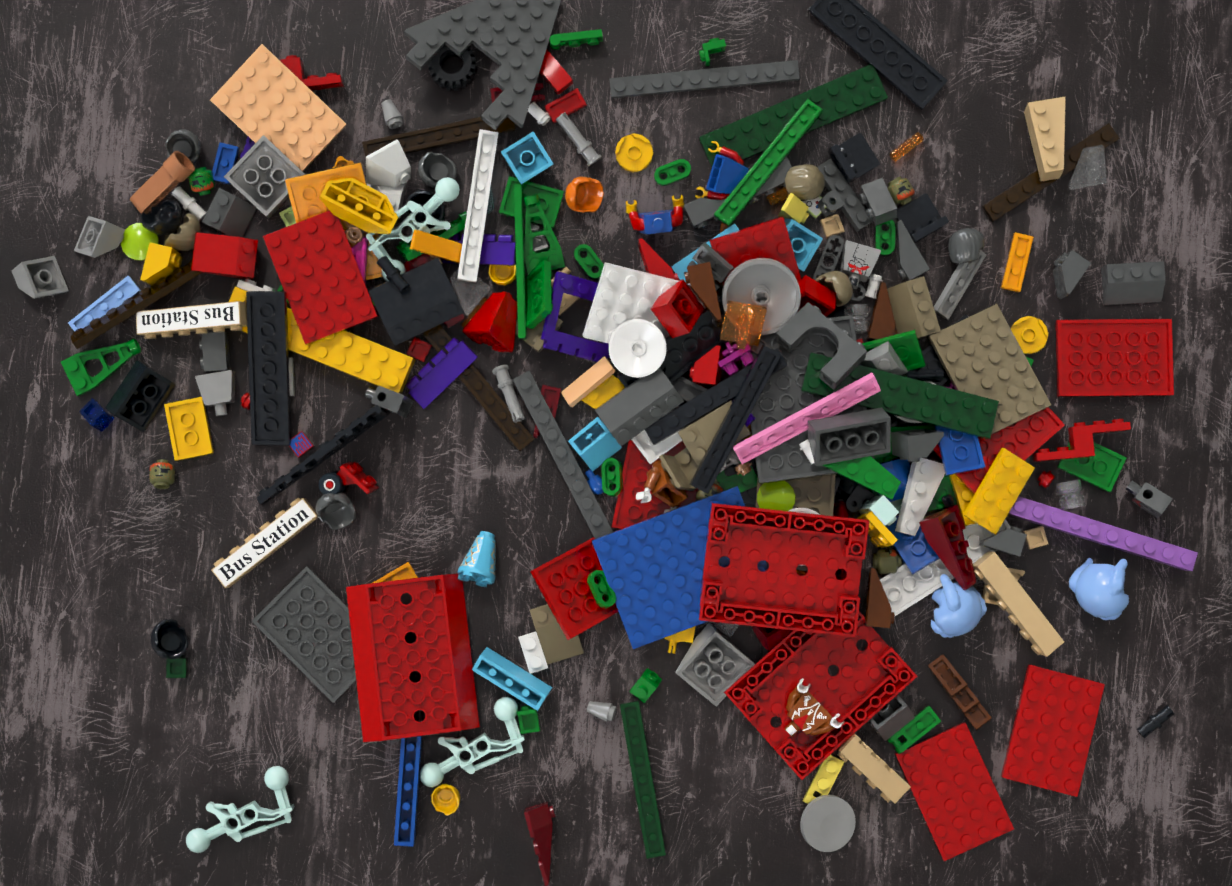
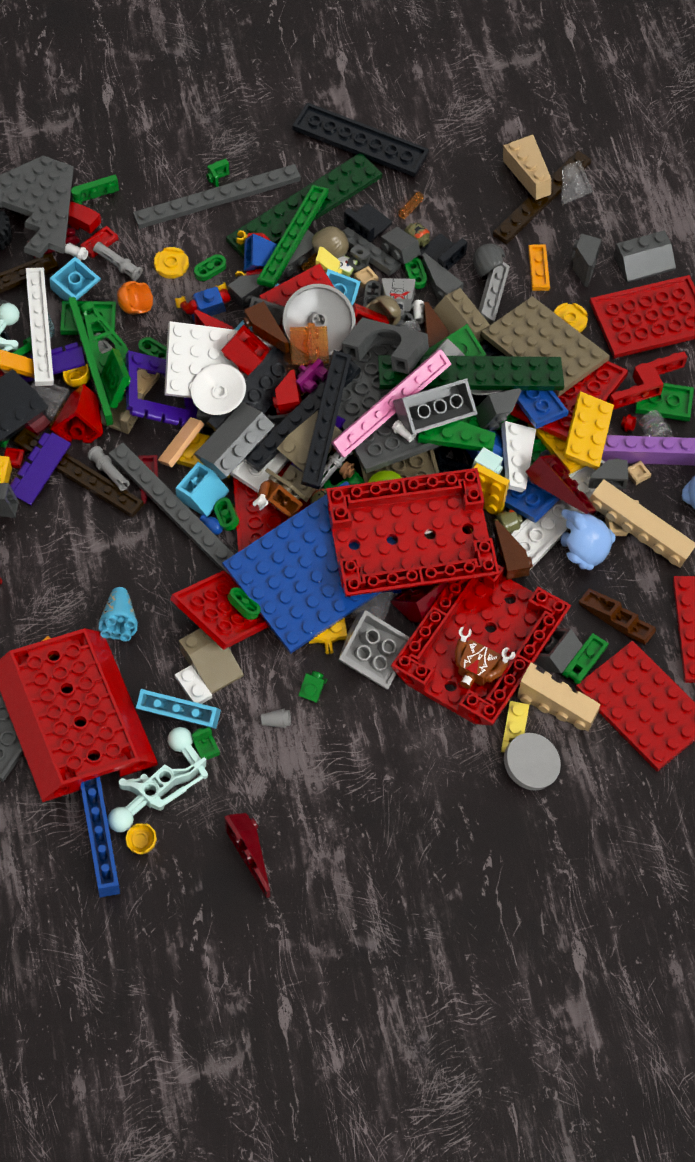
camera: 15 degrees left, 25 degrees down
dark green plate [620,701,666,859] -> none

